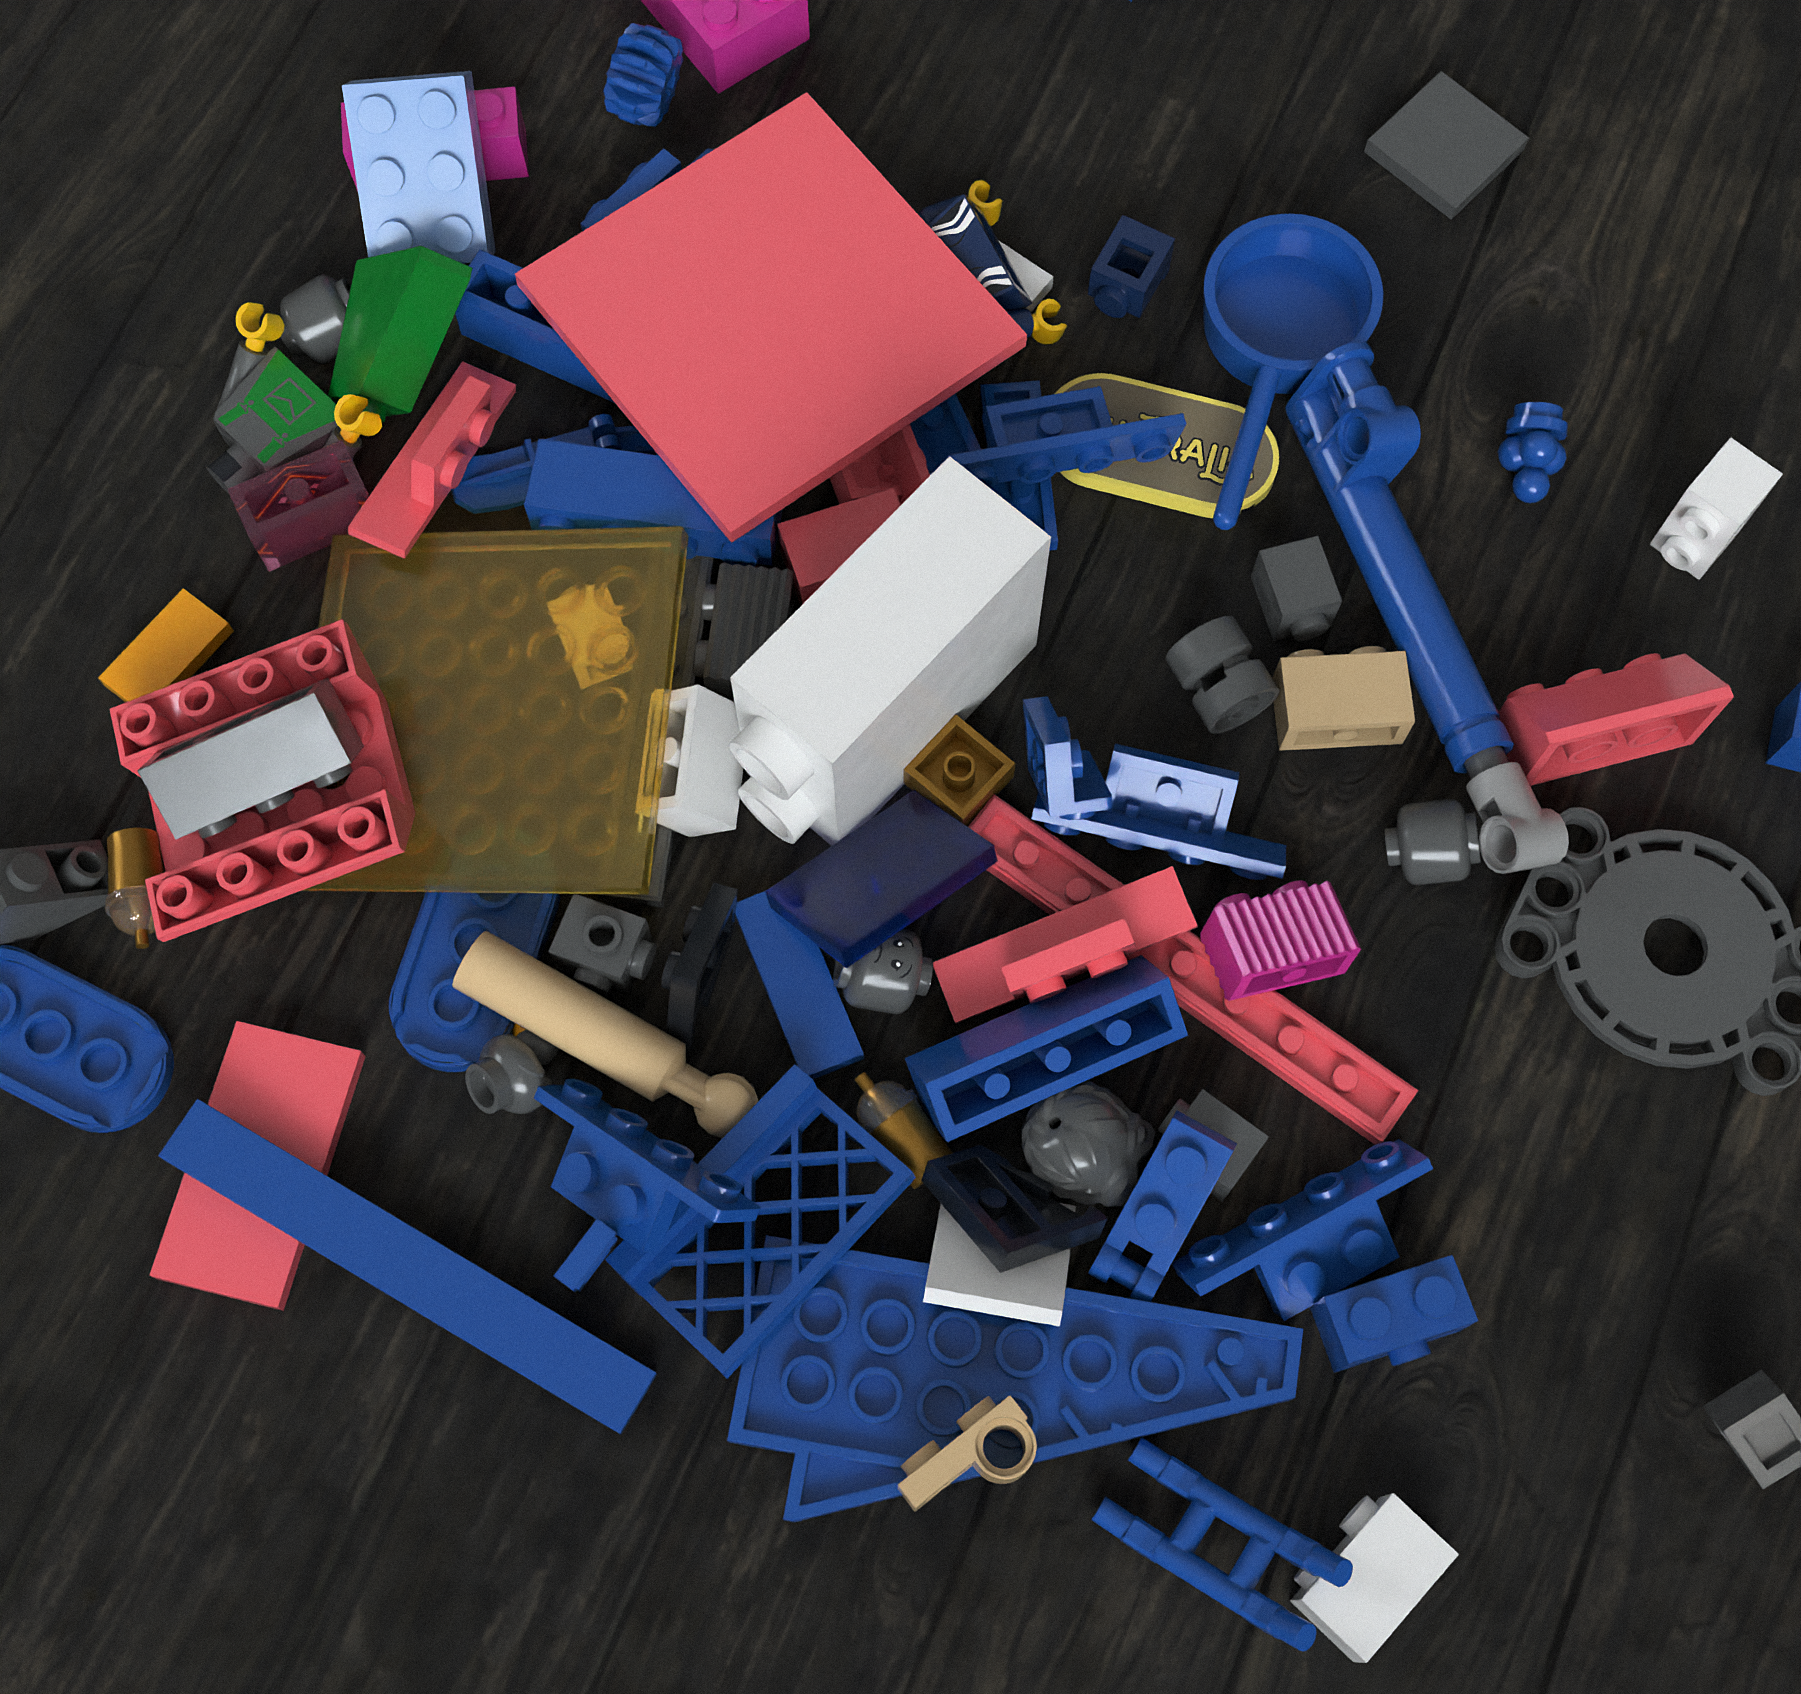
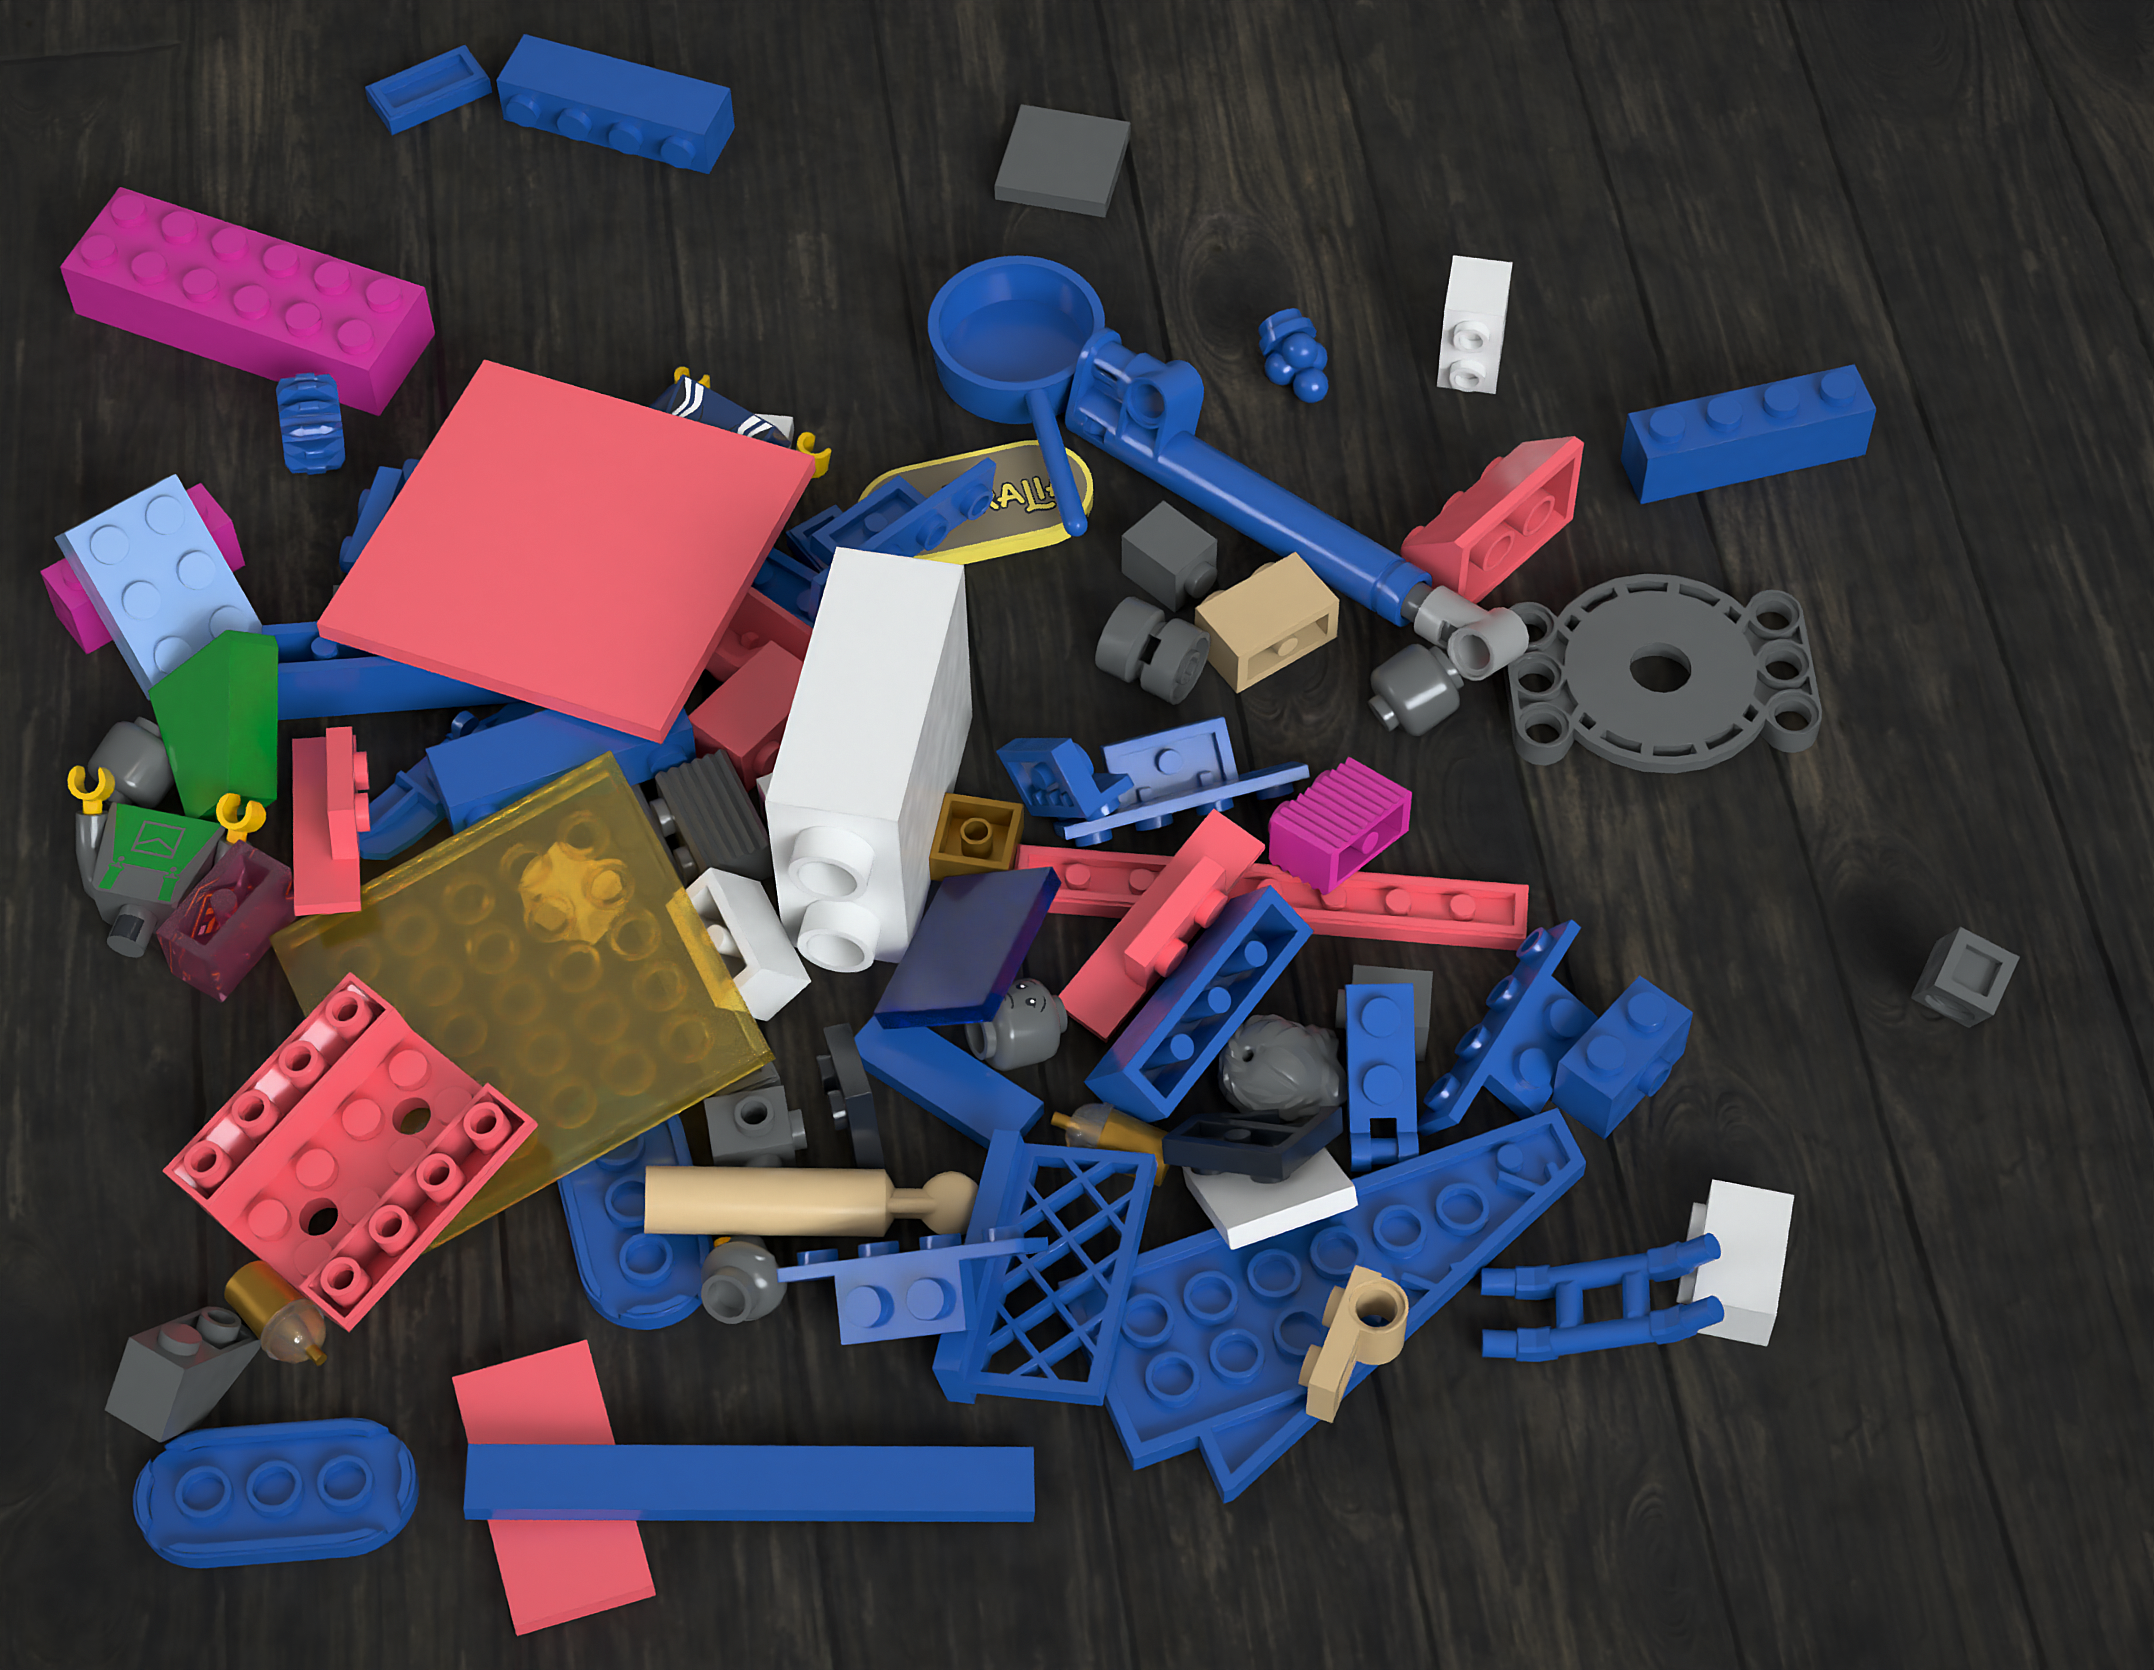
camera: 30 degrees left, 15 degrees down
light orange tile [98,588,234,702] -> none
brick [137,678,364,840] -> none
blue tile [554,1218,617,1292] -> none
dark blue brick [1088,215,1175,318] -> none

